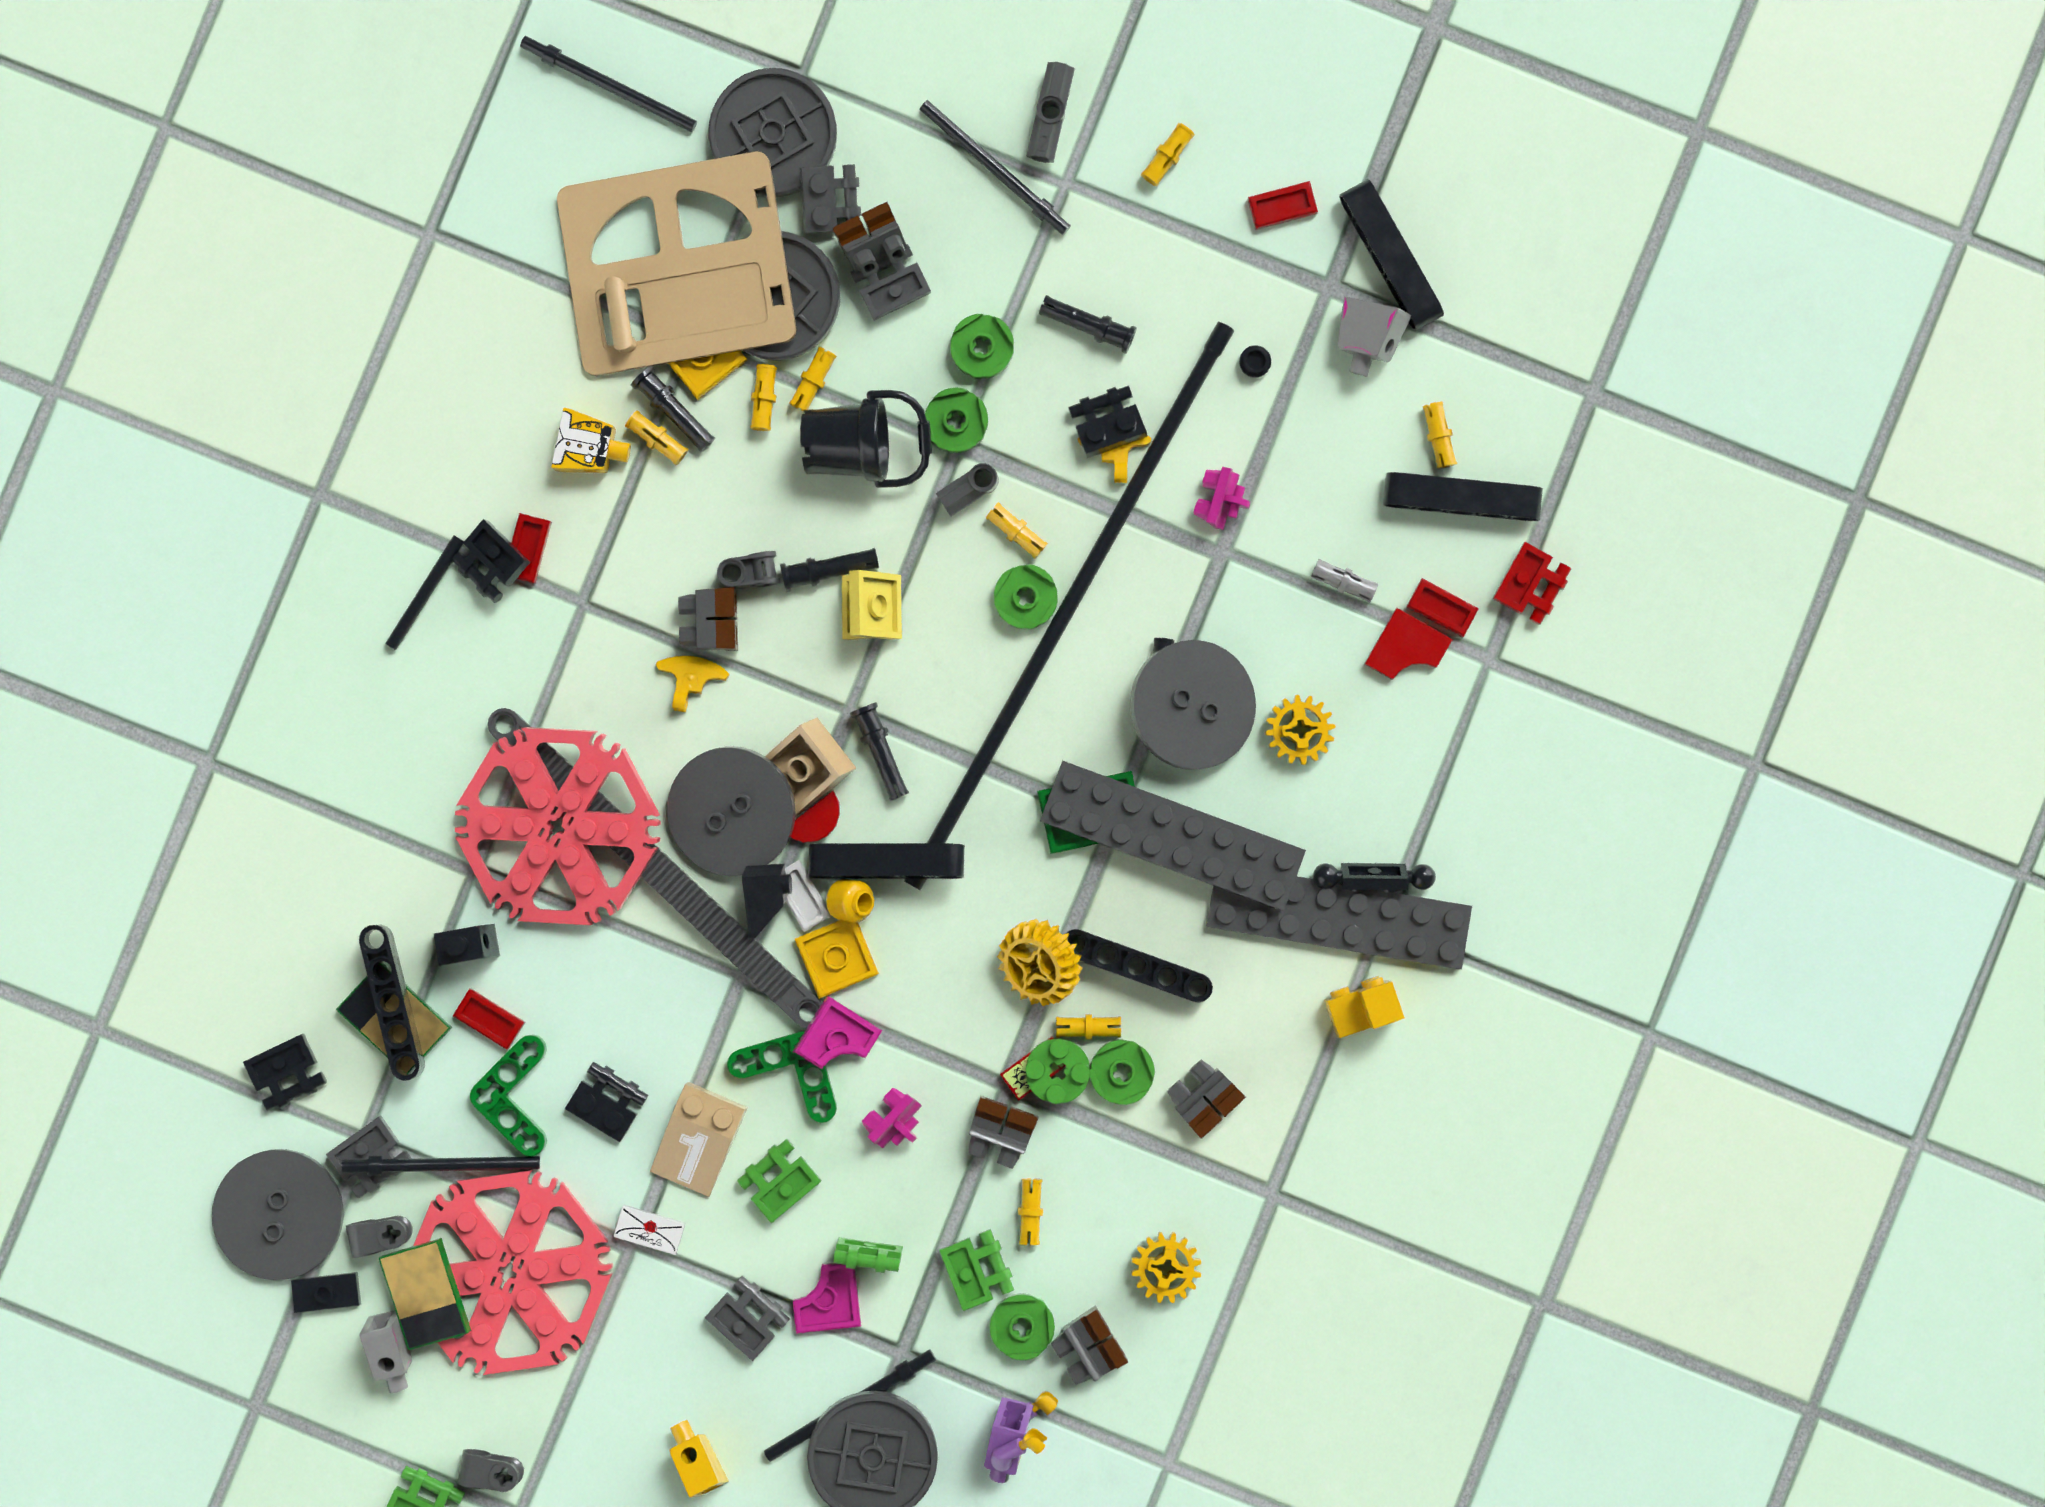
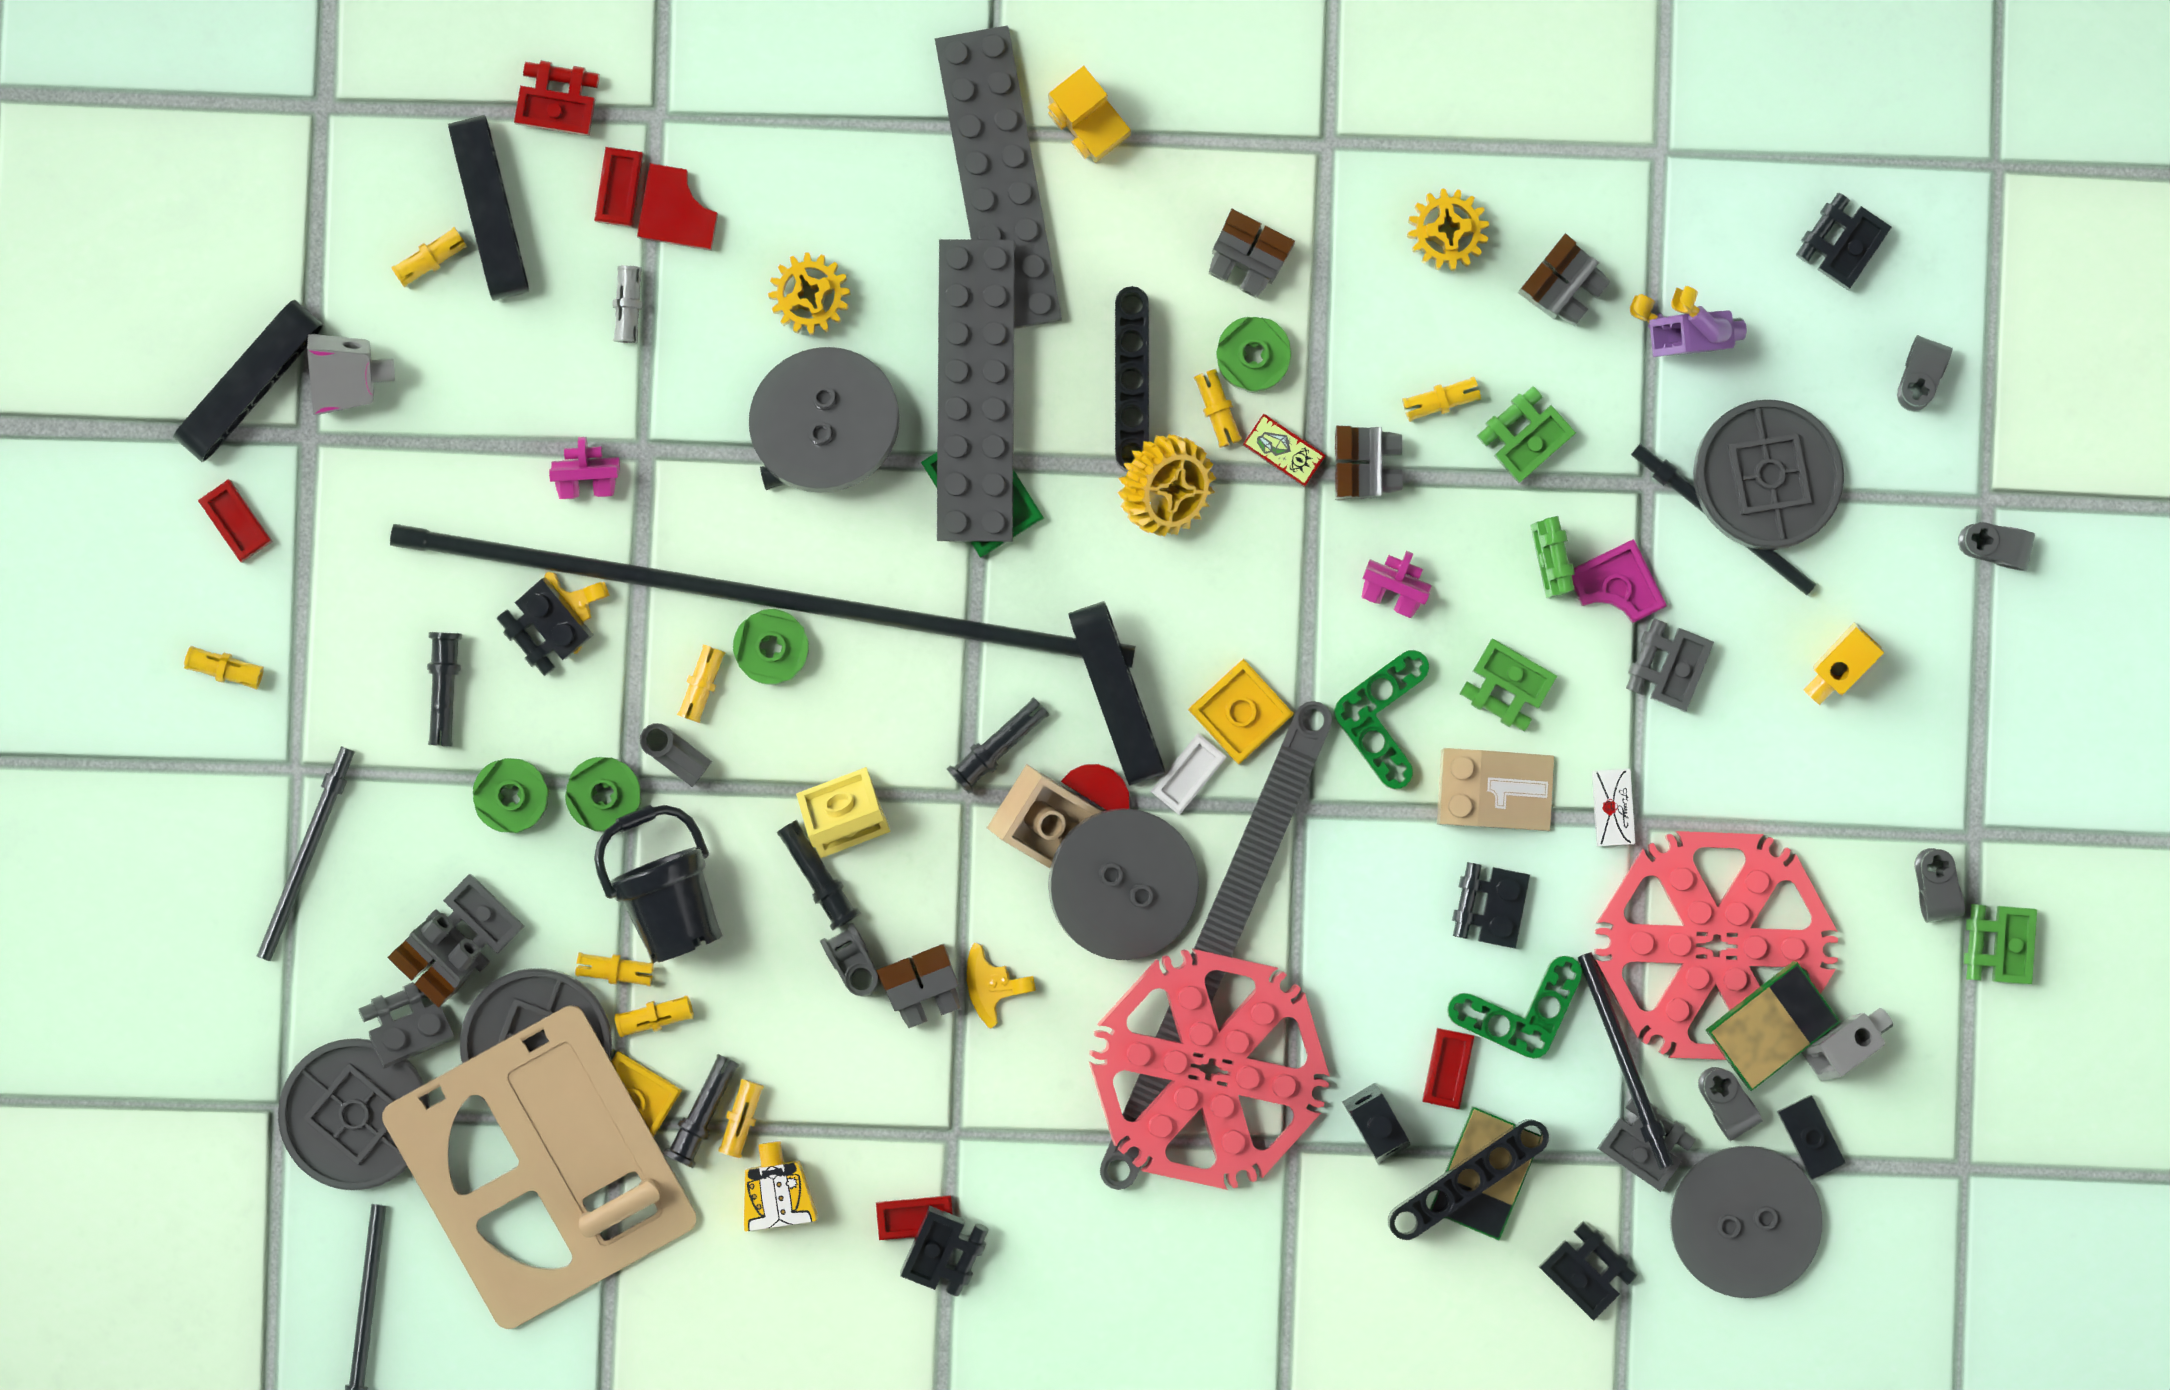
camera: 105 degrees left, 0 degrees up
black piece [385,535,464,650] -> none
black slope [742,864,792,938] -> none
dark pink tile [793,996,882,1069] -> none
yellow head [826,878,874,922] -> none
bright green plate [990,1293,1055,1360] -> none
bright green plate [1025,1038,1090,1104] -> none
dark grey piece [1026,62,1075,163] -> none
black plate [1239,345,1271,378] -> none
black plate [1313,863,1436,893] -> none

